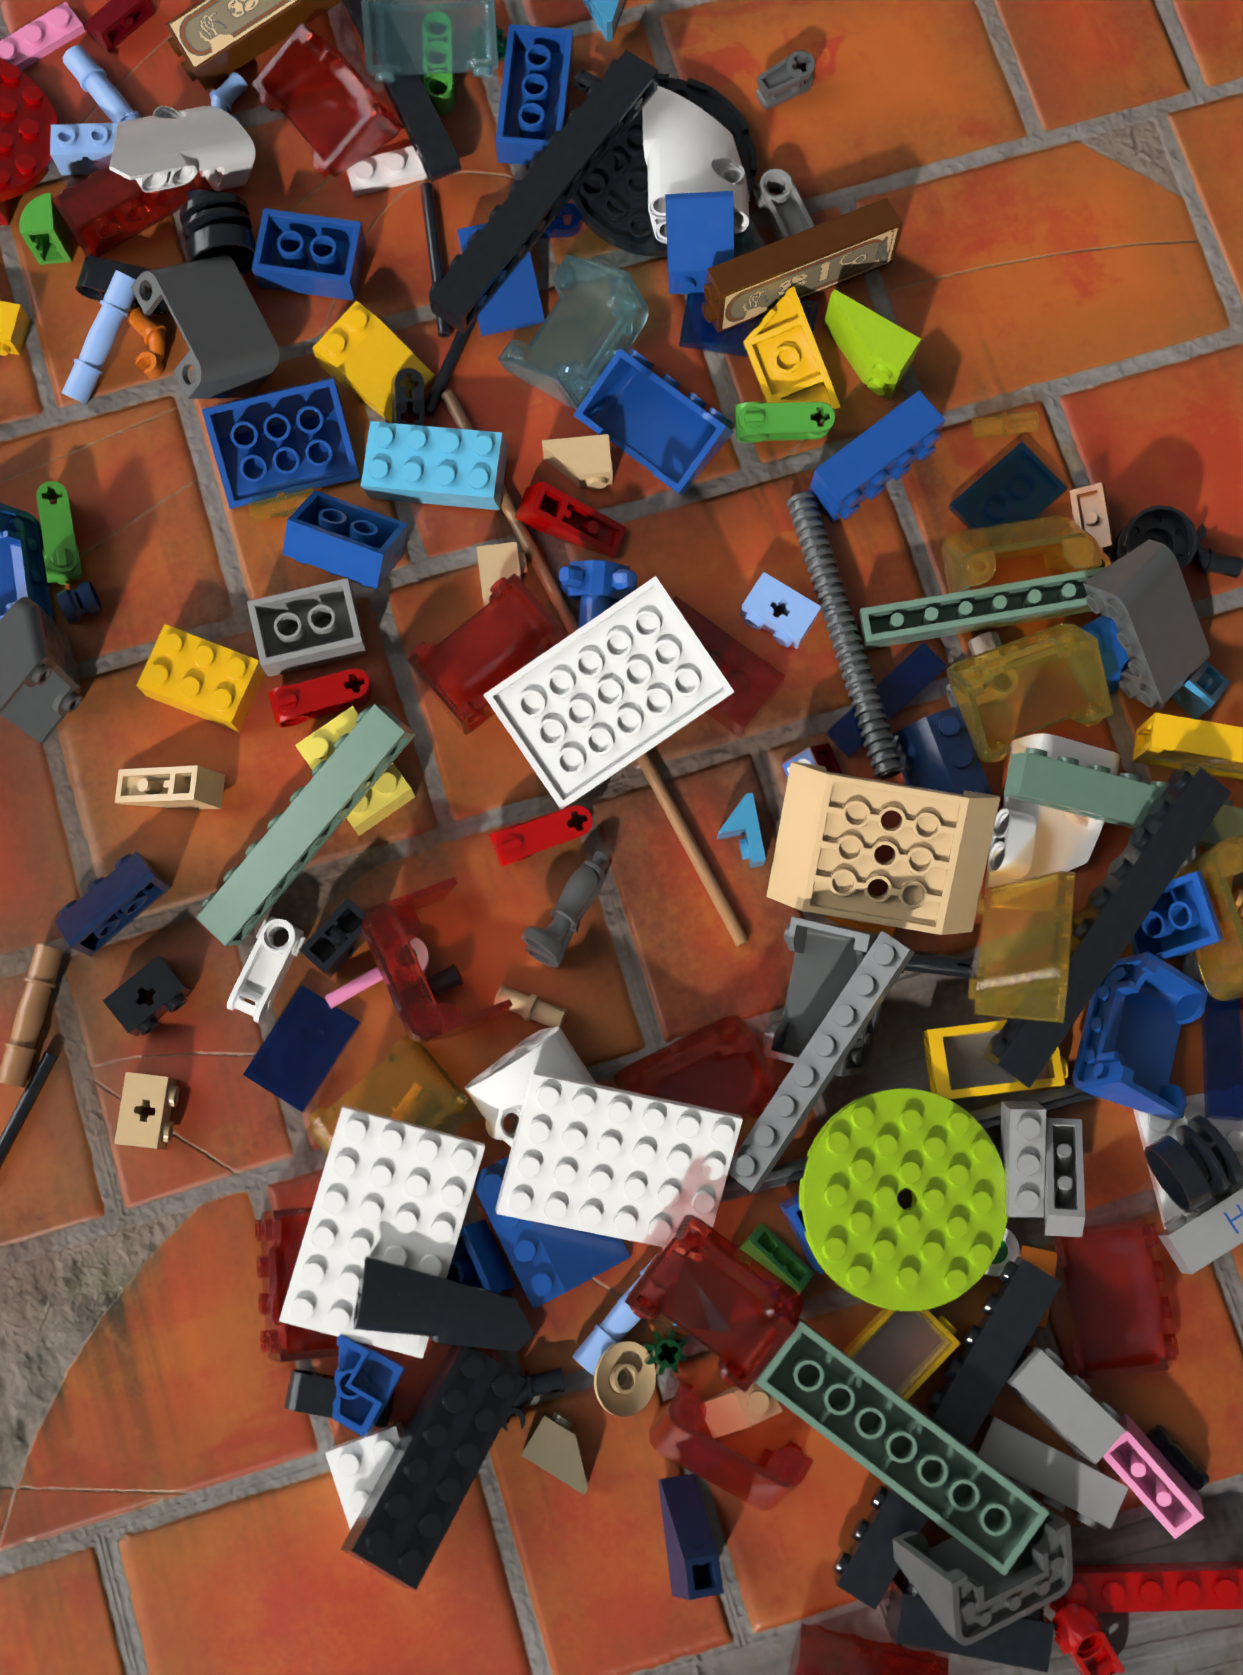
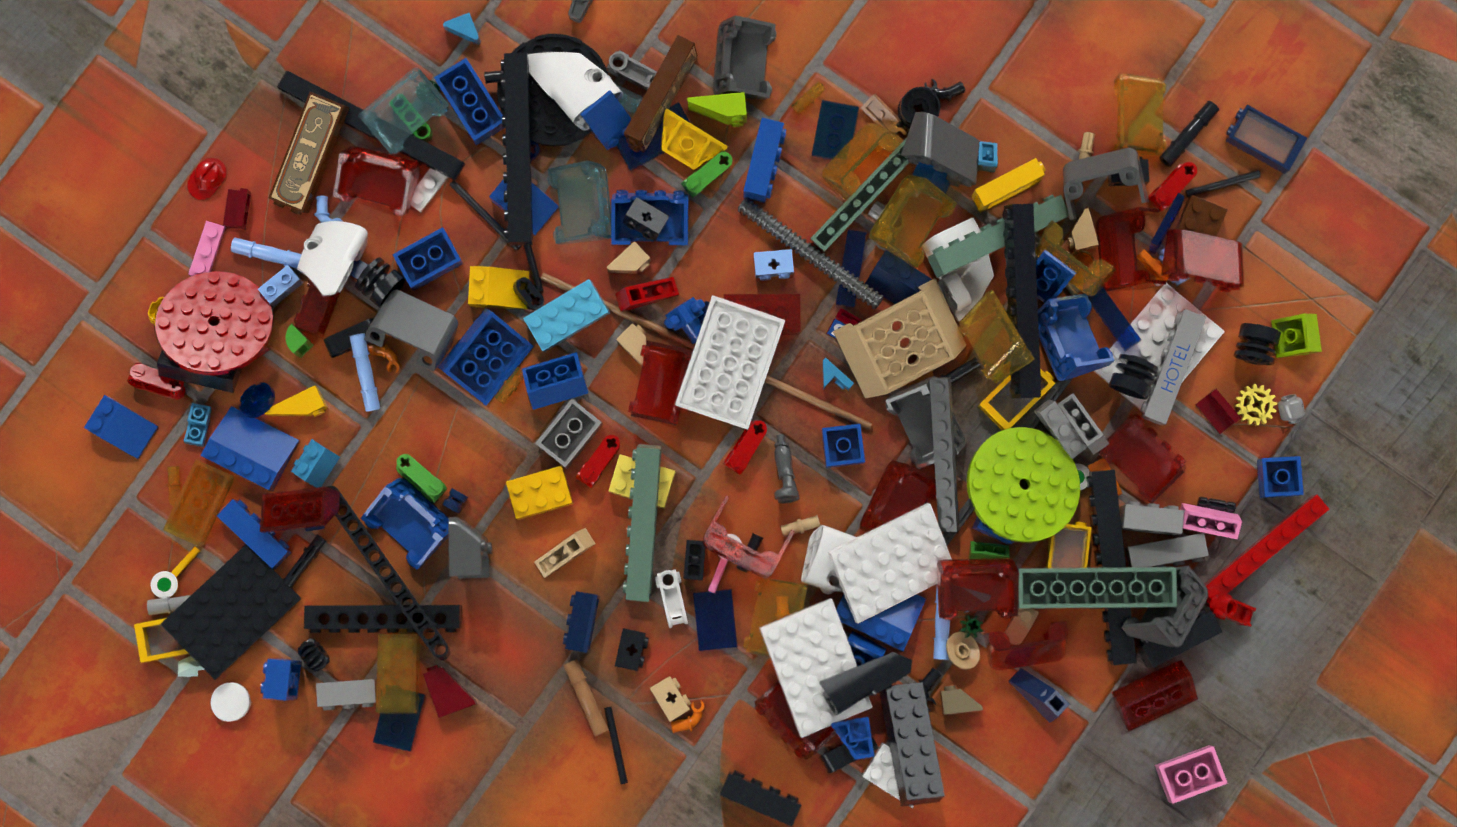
camera: 35 degrees left, 5 degrees up
none -> brick [622,197,670,241]
none -> orange piece [671,700,706,733]
none -> dark grey windscreen [713,15,777,100]
none -> black brick [720,770,801,827]
none -> blue brick [821,424,865,468]

